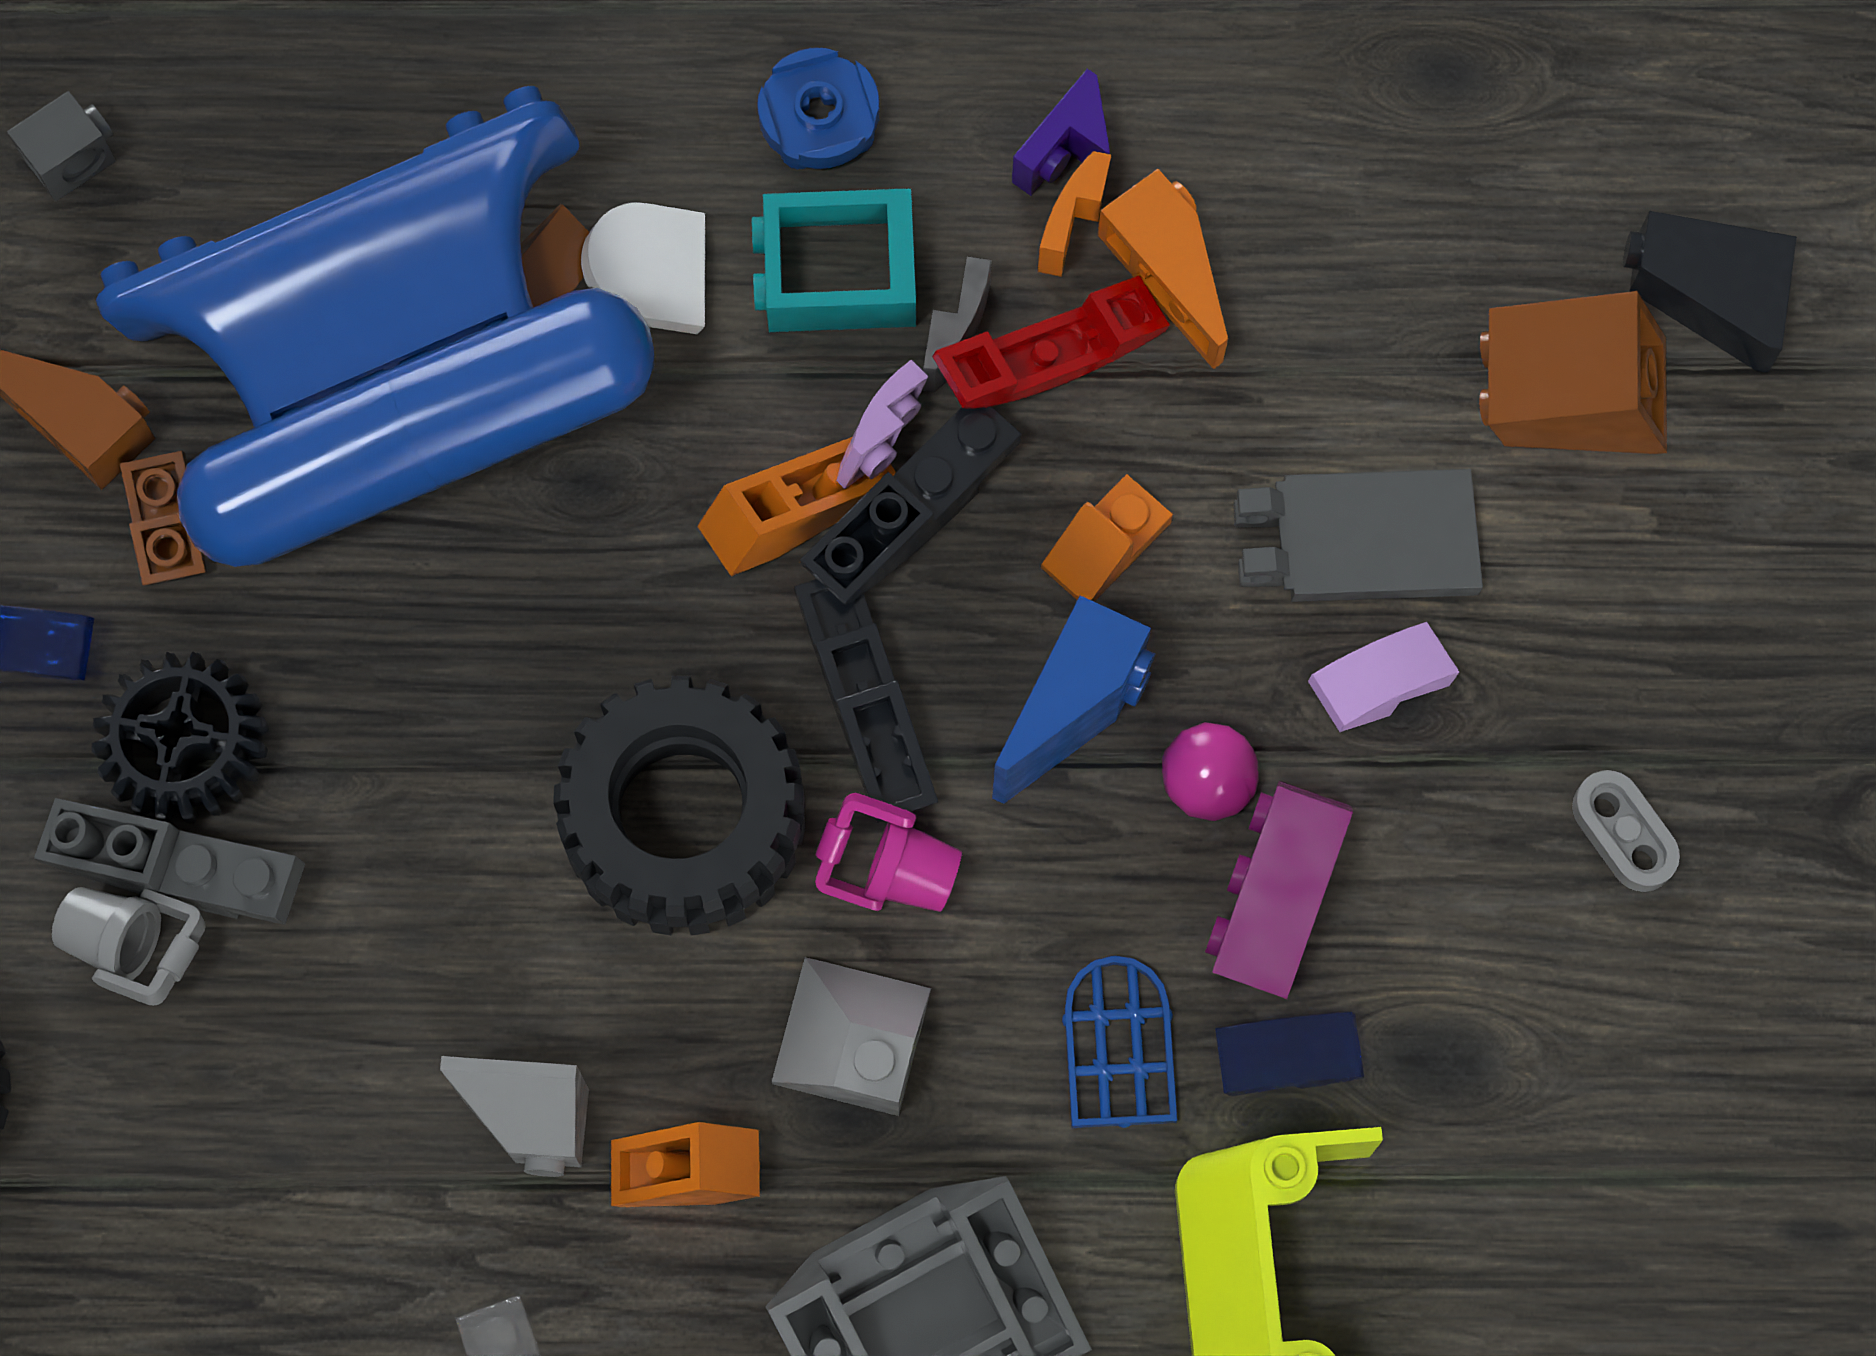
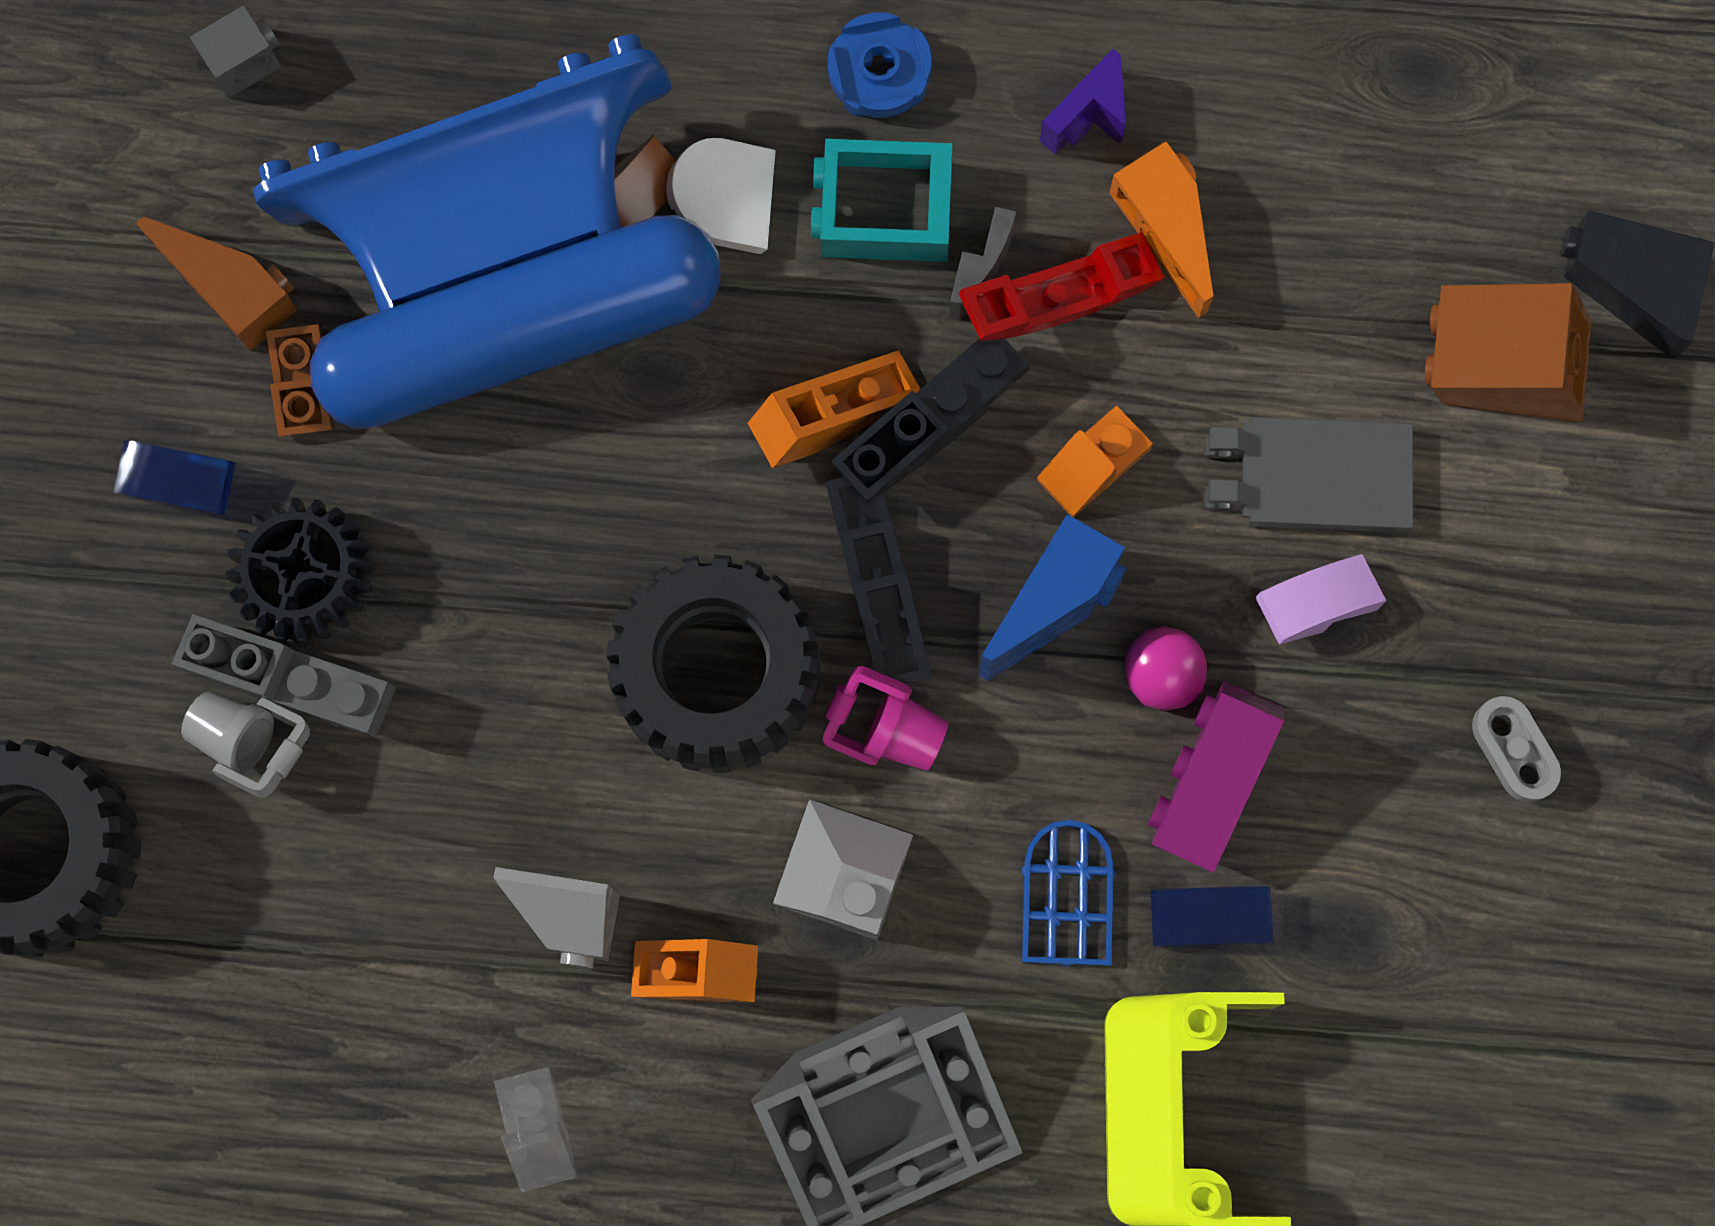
camera: 10 degrees right, 5 degrees up
lavender slope [836,360,928,489] -> none
orange slope [1038,151,1111,277] -> none

